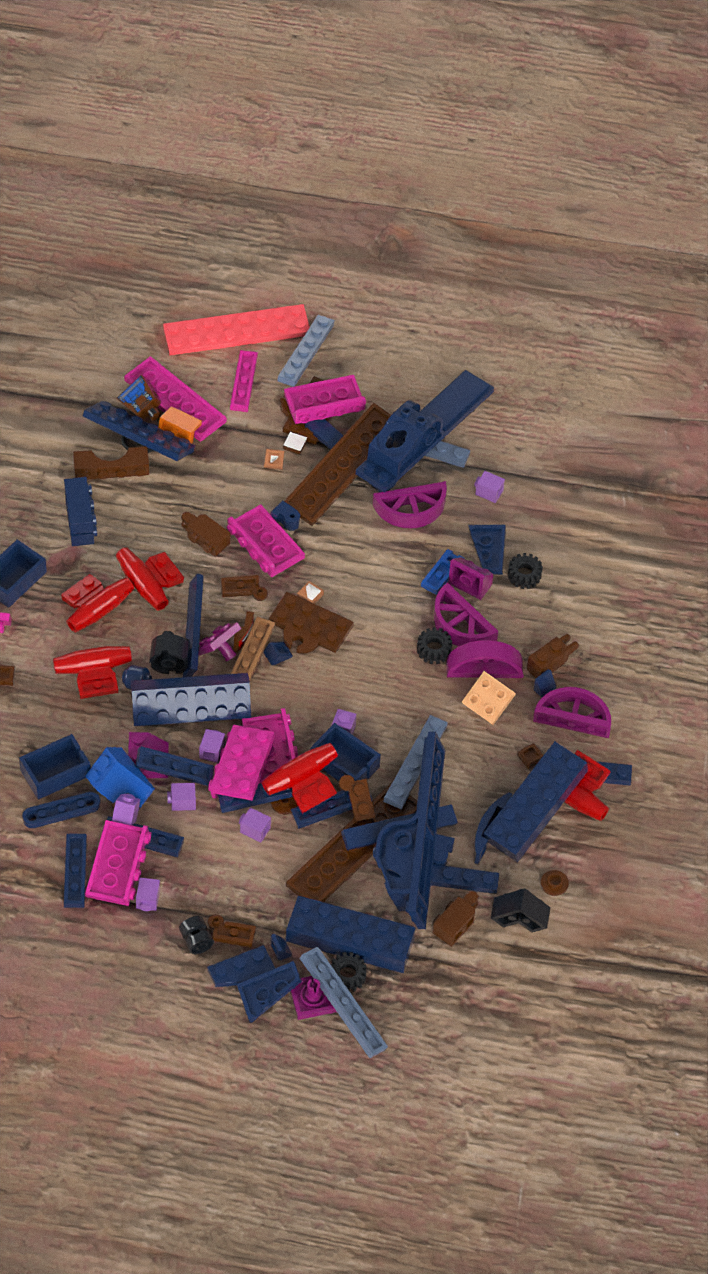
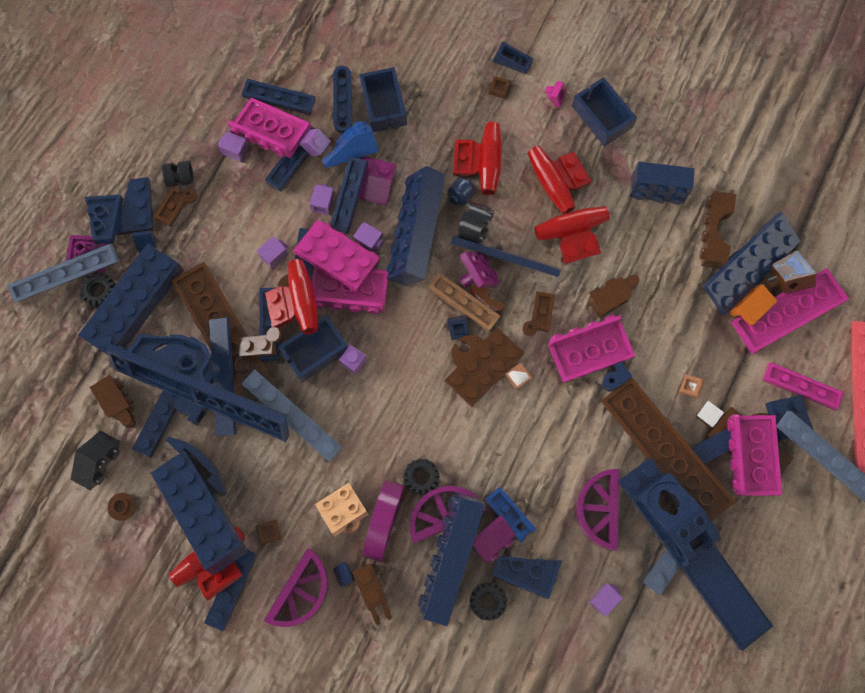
camera: 110 degrees right, 20 degrees up
none -> dark blue brick [418,491,485,626]
none -> dark blue plate [765,395,814,441]

